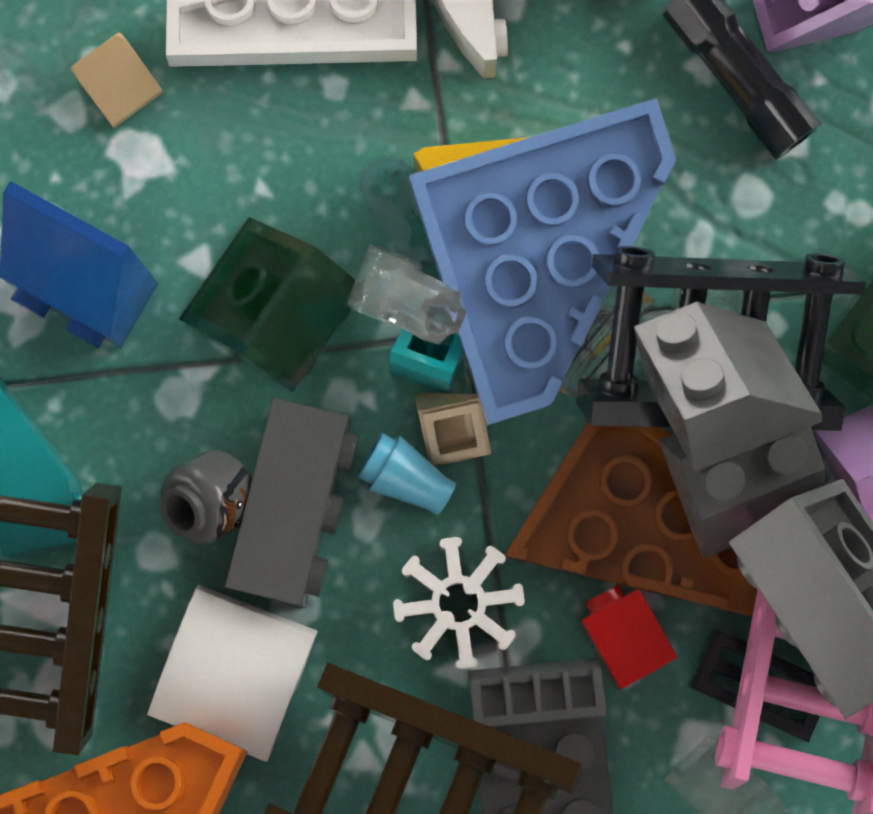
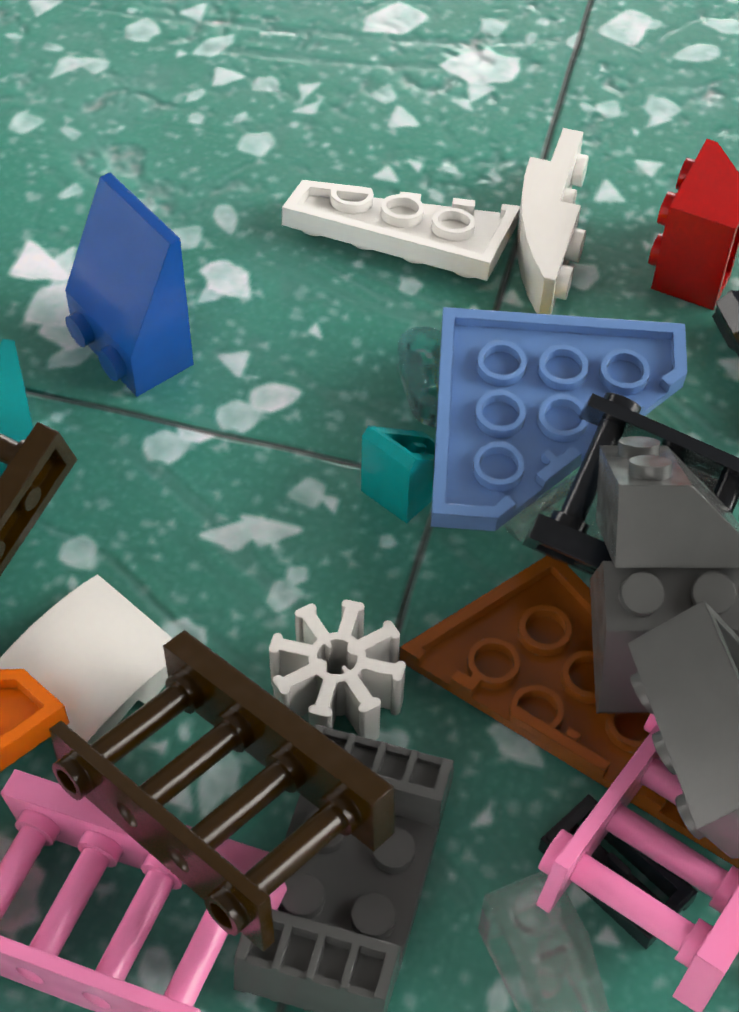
camera: 20 degrees right, 30 degrees down
tan slope [70,33,164,128] -> none
dark grey head [160,450,252,545] -> none
clear green slope [179,217,364,392] -> none
dark grey brick [225,398,359,607] -> none
clear piece [346,244,466,345] -> none
medium azure cone [357,432,456,515] -> none
tan slope [414,393,491,466] -> none
red brick [578,584,678,690] -> none

